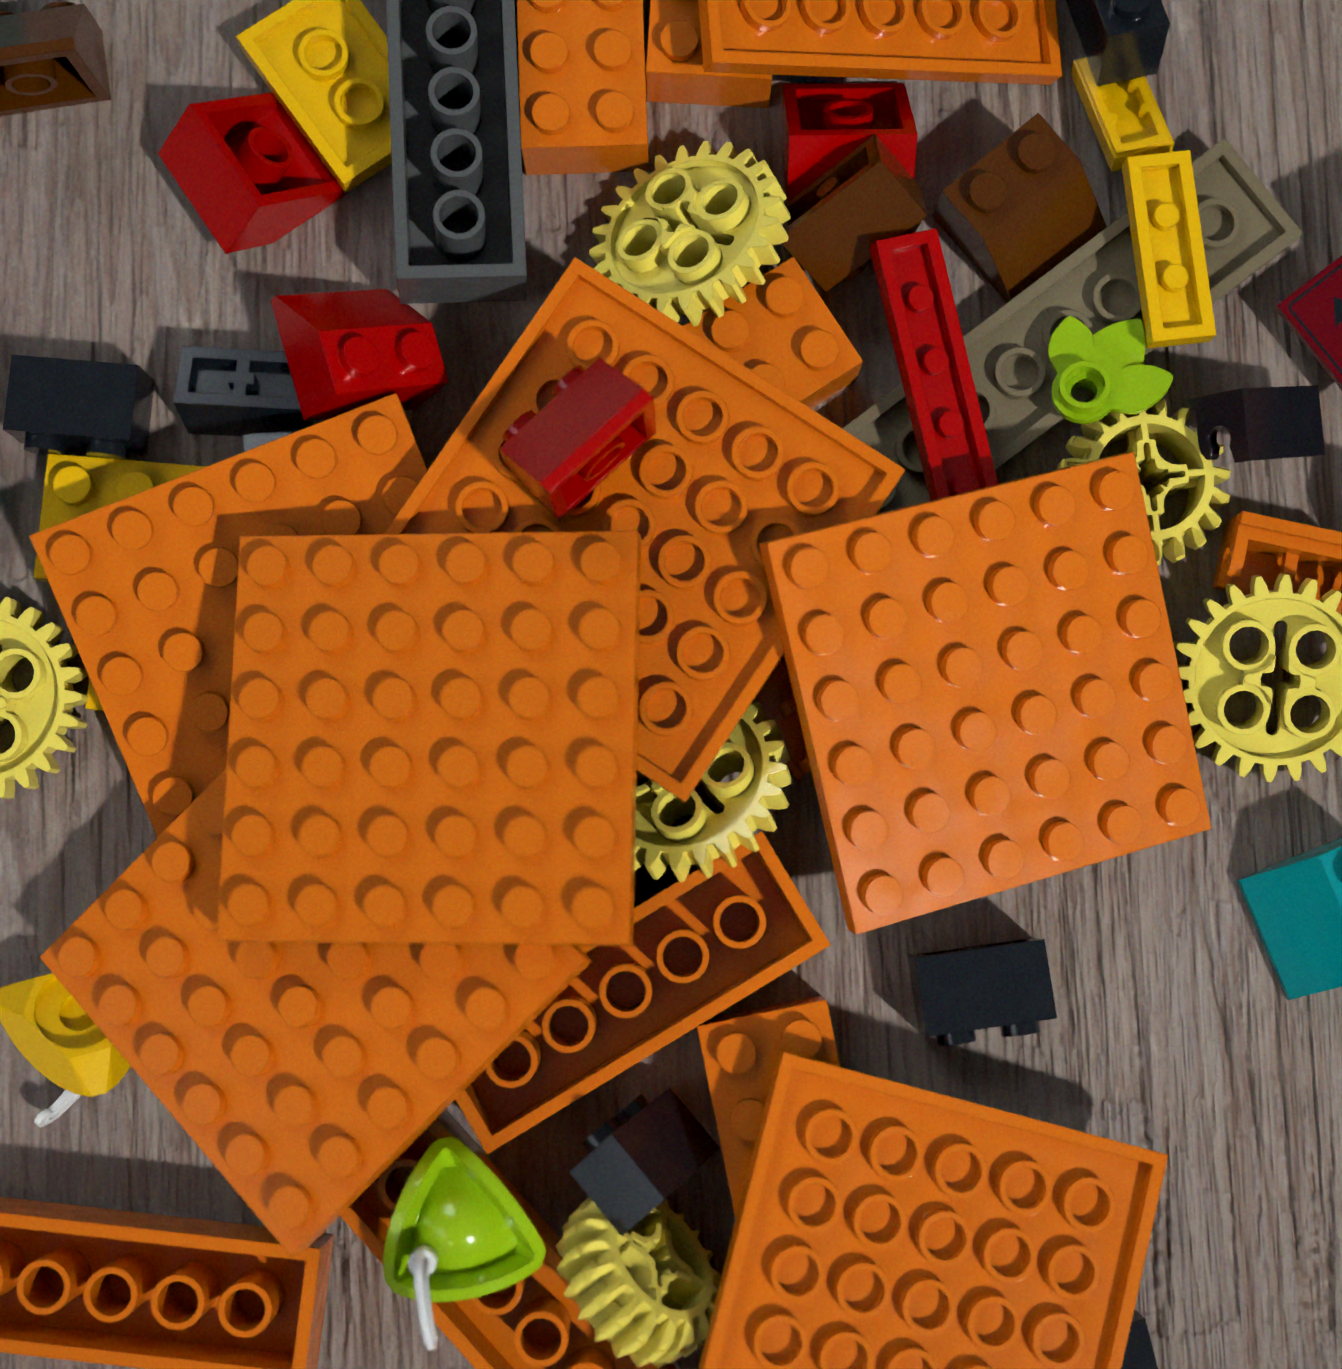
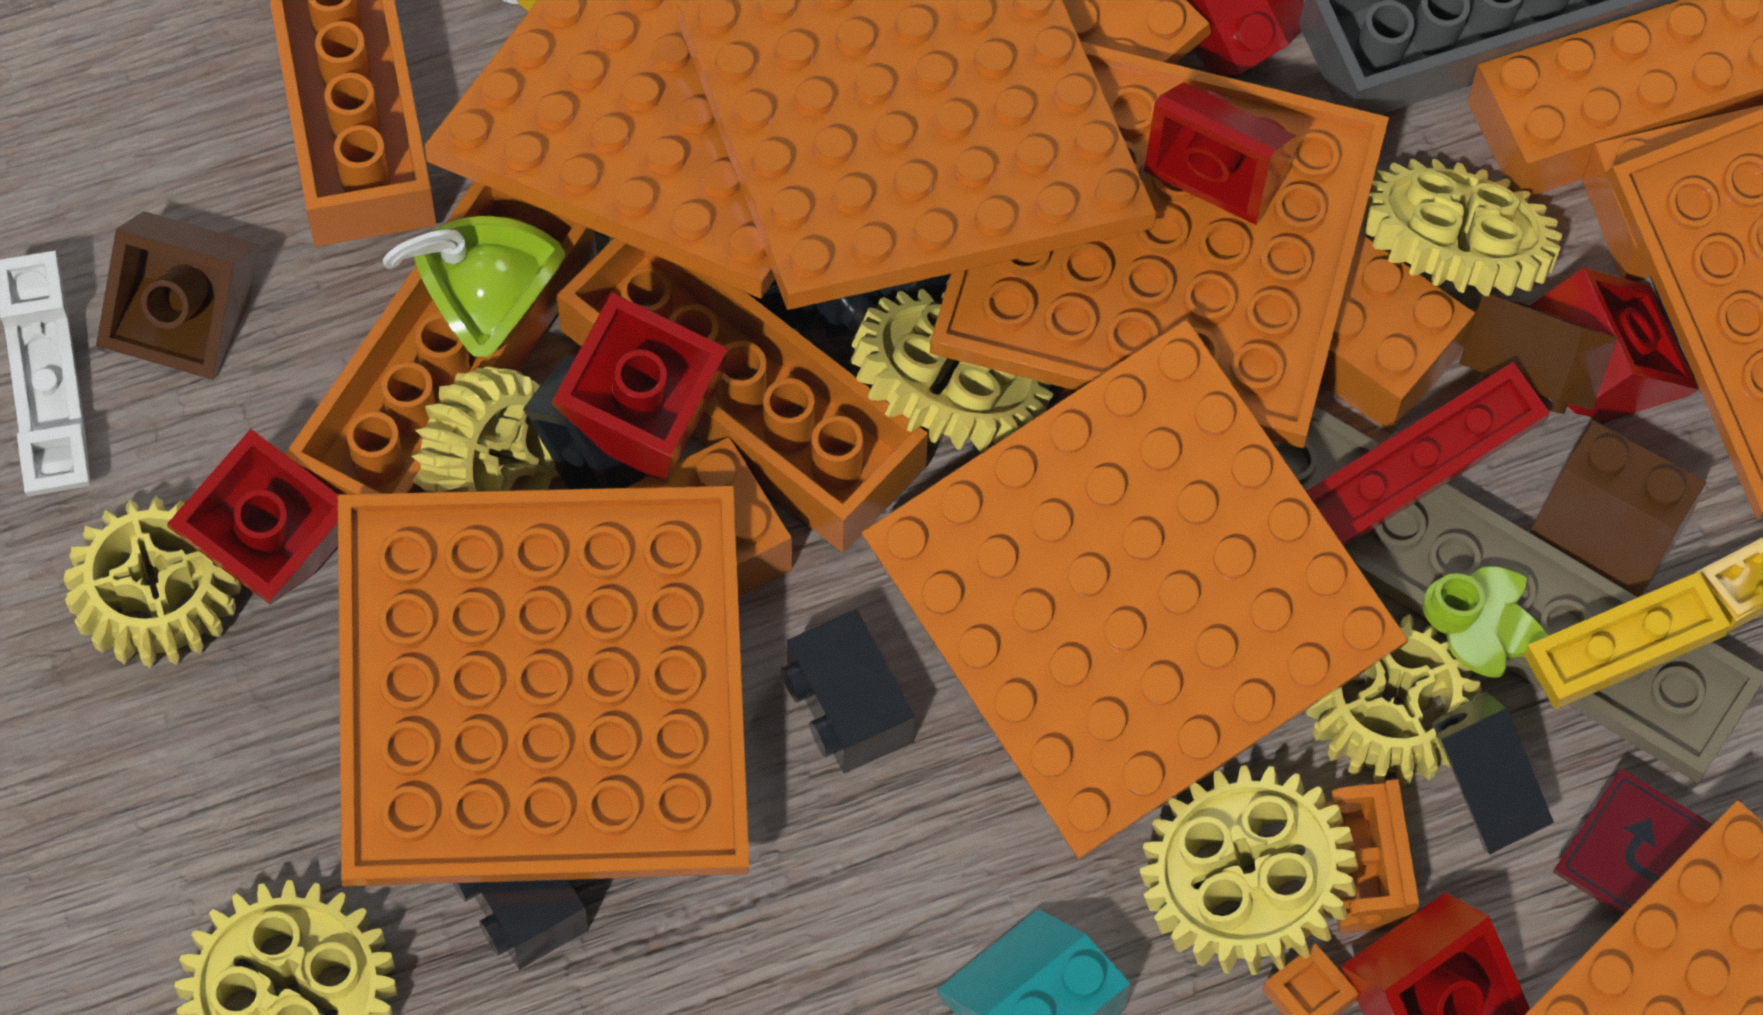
camera: 70 degrees right, 20 degrees down
none -> red slope [552,292,728,483]

